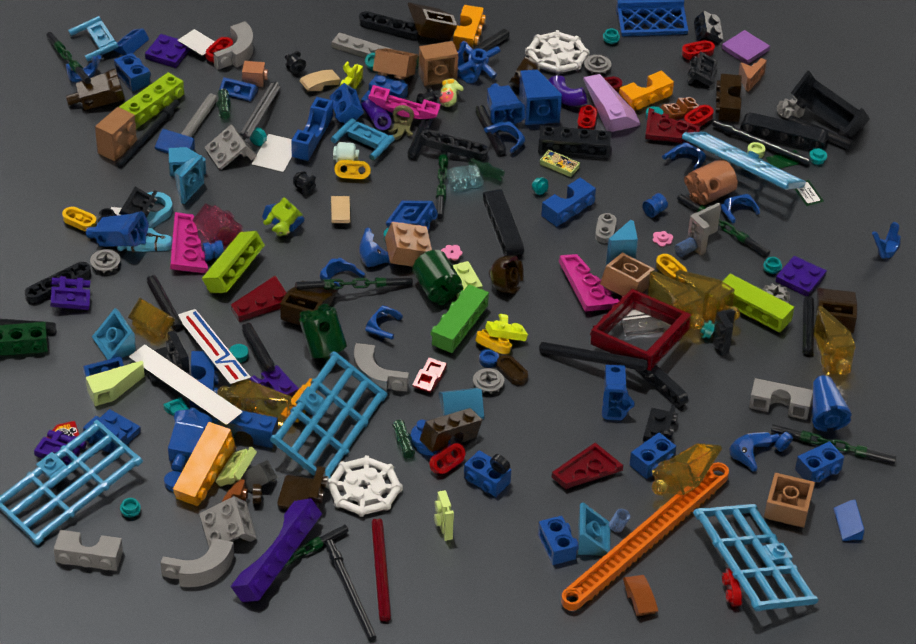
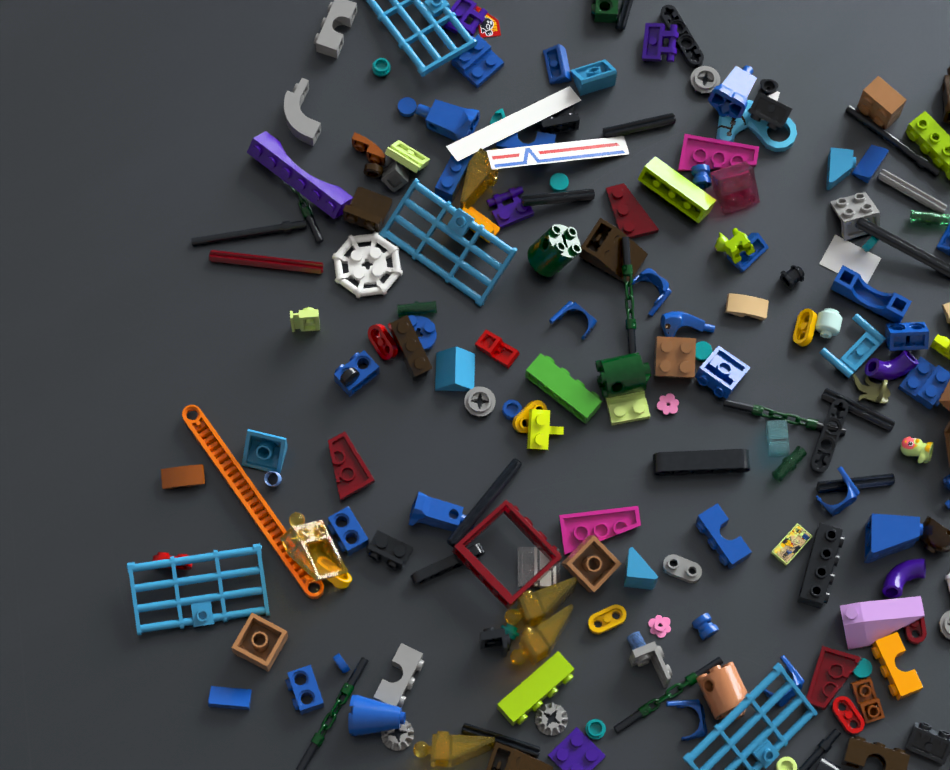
camera: 100 degrees right, 25 degrees up
yellow plate [62,207,97,231] -> none
yellowish green slope [86,361,145,406] -> none
clear yellow brick [128,298,175,338] -> none
light orange wedge [173,422,236,506] -> none
dark azure slope [174,155,204,204] -> none
light grey bracket [200,496,257,548] -> none
light grey arch [354,343,409,392] -> none
dark pink slope [369,85,441,119] -> none
black brick [416,87,438,104] -> none
blue piece [487,83,525,125] -> none
dark brown cylinder [489,256,524,294] -> none
dark brown tile [496,355,528,386] -> none
teal plate [532,177,548,195] -> none
blue brick [538,516,579,565] -> none
red plate [577,105,597,130] -> none
blue animal [729,432,780,472] -> none

